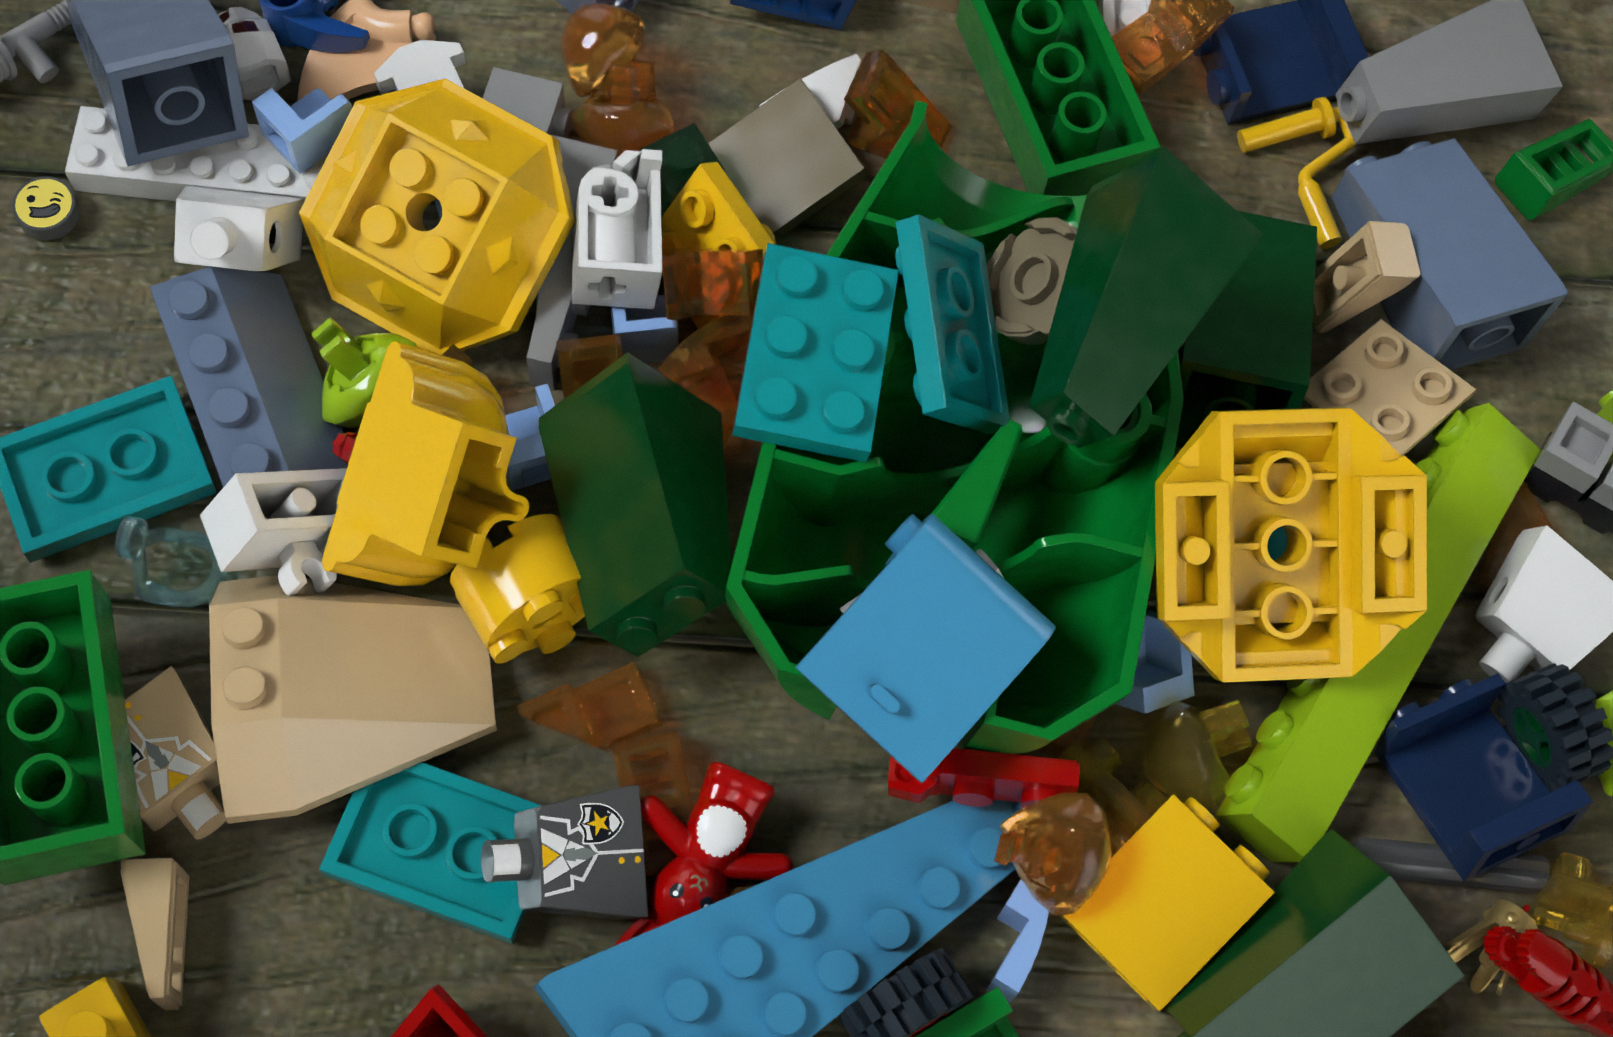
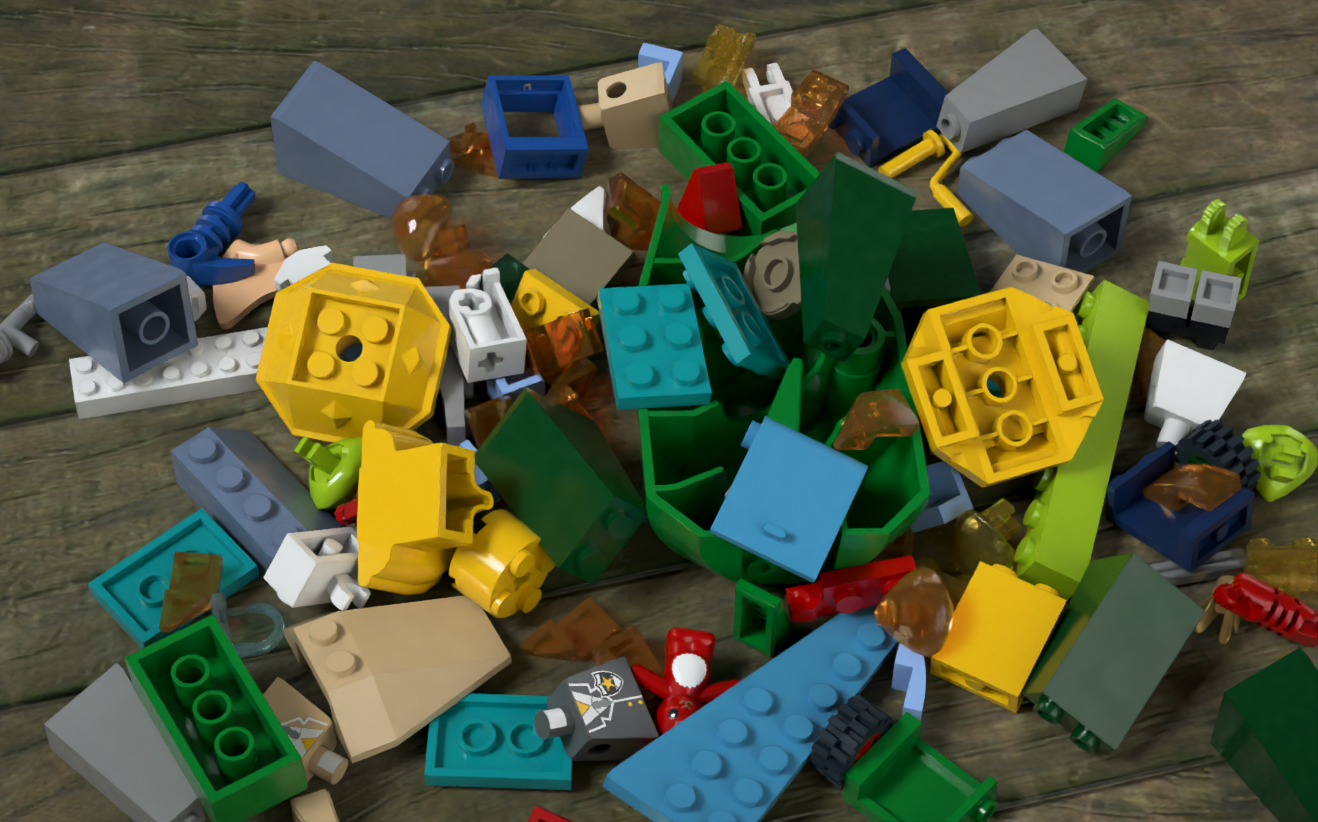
camera: 10 degrees left, 15 degrees down
tile [12,176,80,241] -> none
white torso [174,186,304,271] -> none
light blue panel [252,88,352,174] -> none
tan slope [1313,221,1420,333] -> none
none -> clear orange slope [159,552,224,633]
none -> red slope [677,162,742,234]
none -> green slope [733,578,790,658]
none -> clear orange slope [833,389,920,450]
none -> clear orange slope [1142,464,1241,511]

